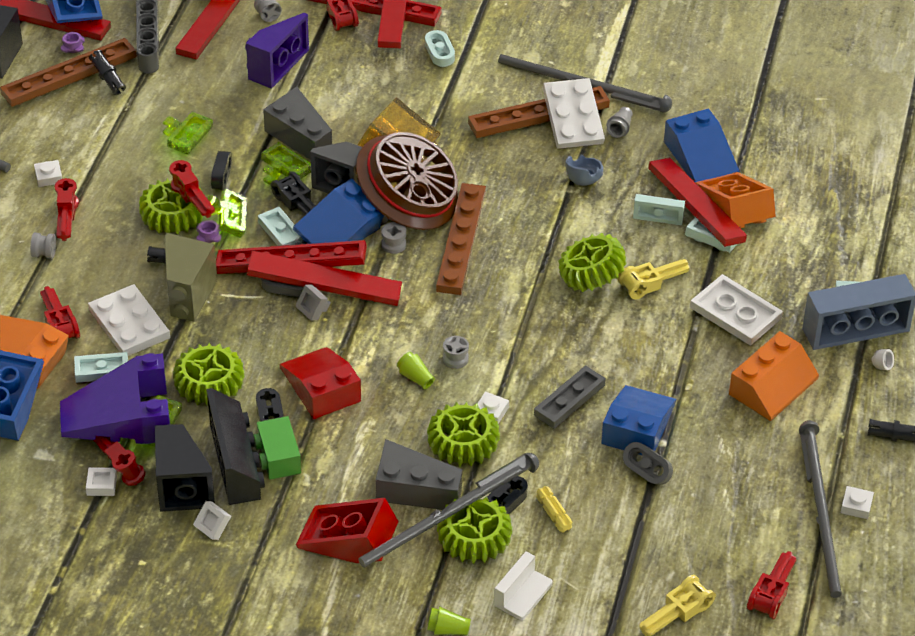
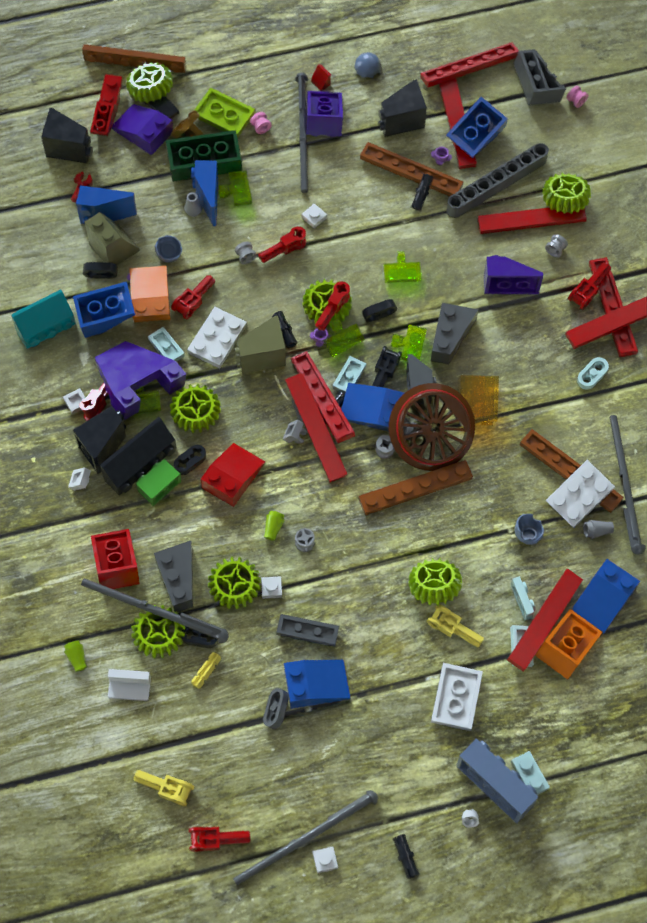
camera: 60 degrees right, 20 degrees up
orange slope [729,331,819,421] -> none

